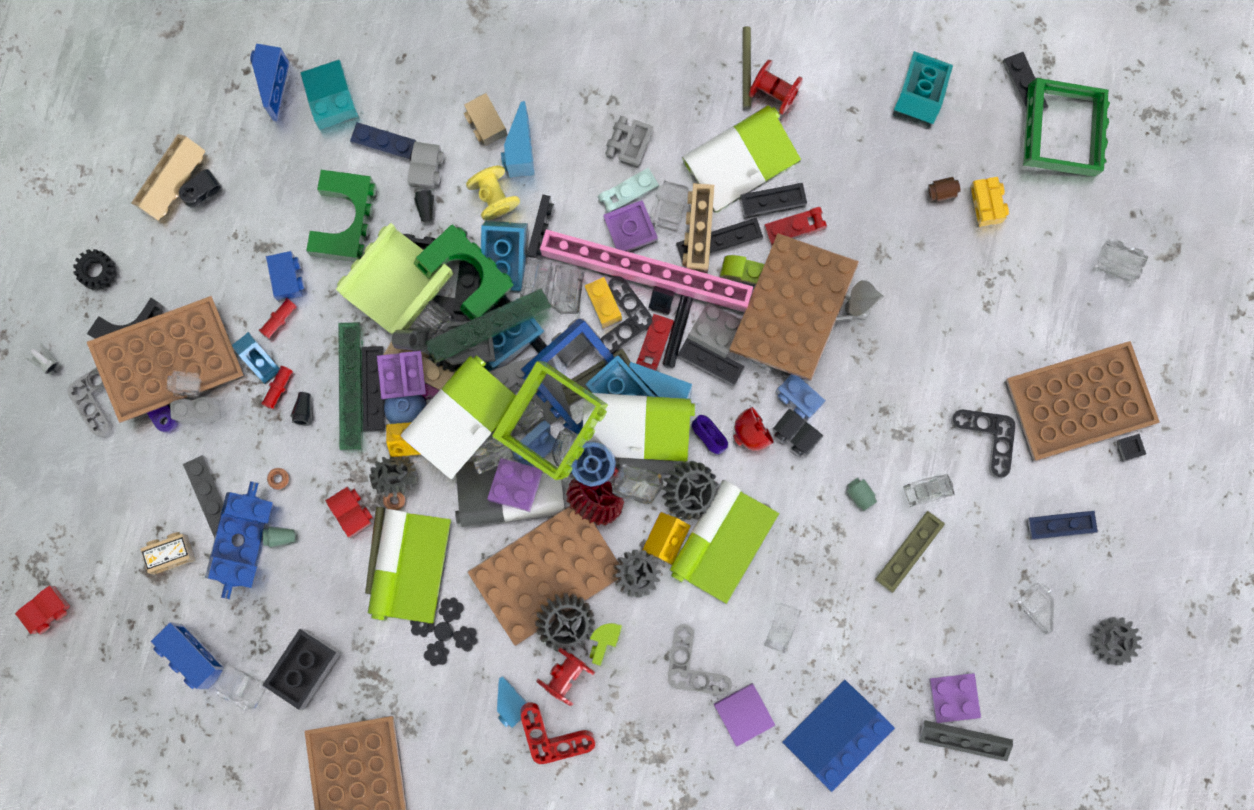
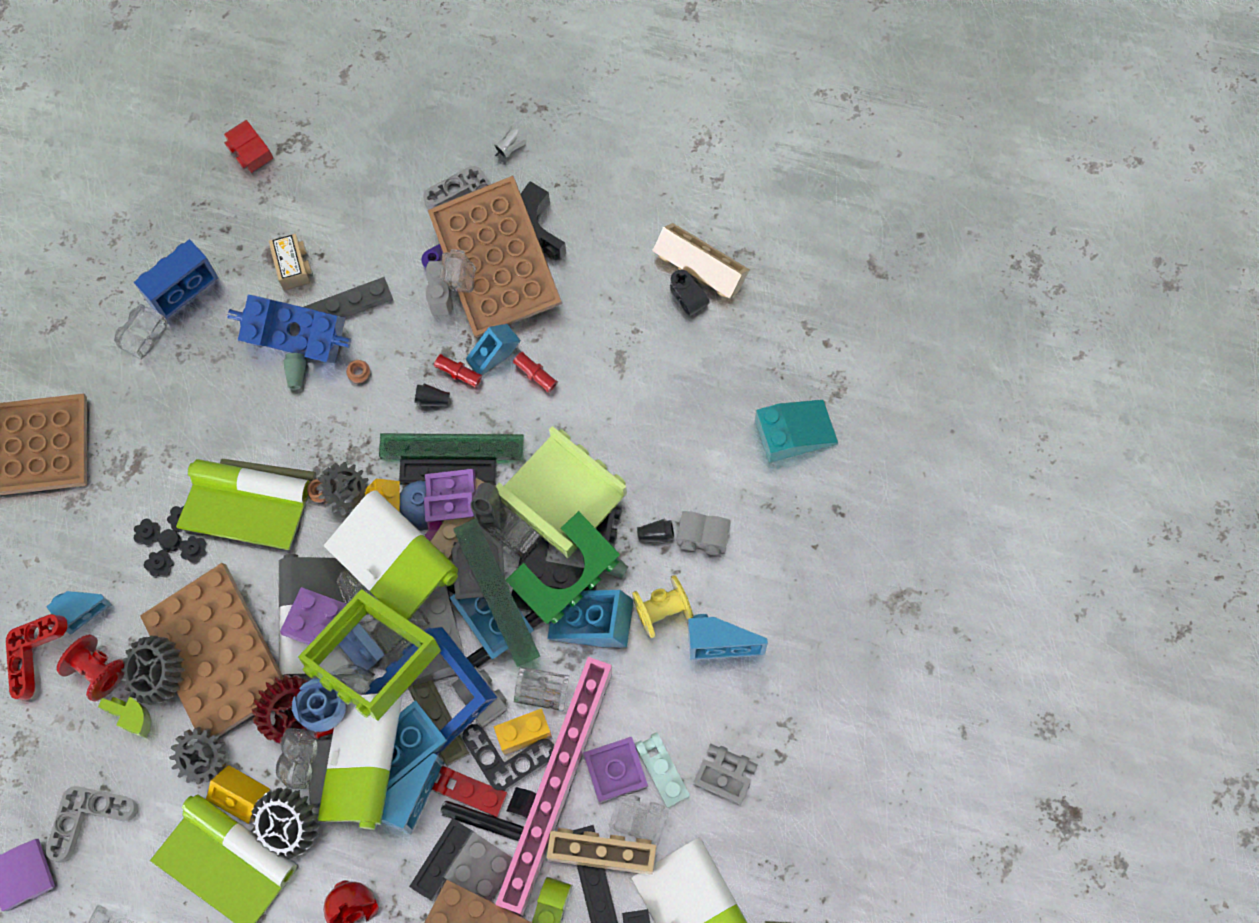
camera: 90 degrees right, 10 degrees down
black tyre [73,249,116,290] -> none
blue slope [250,43,290,121] -> none
black brick [262,629,341,710] -> none
blue brick [266,251,305,302] -> none
green arch [306,169,376,262] -> none
red brick [325,486,373,538] -> none
dark blue plate [350,122,417,161] -> none
tan brick [463,93,508,146] -> none
clear brick [519,257,557,307] -> none
black plate [527,194,554,262] -> none
dark purple plate [692,415,728,454] -> none

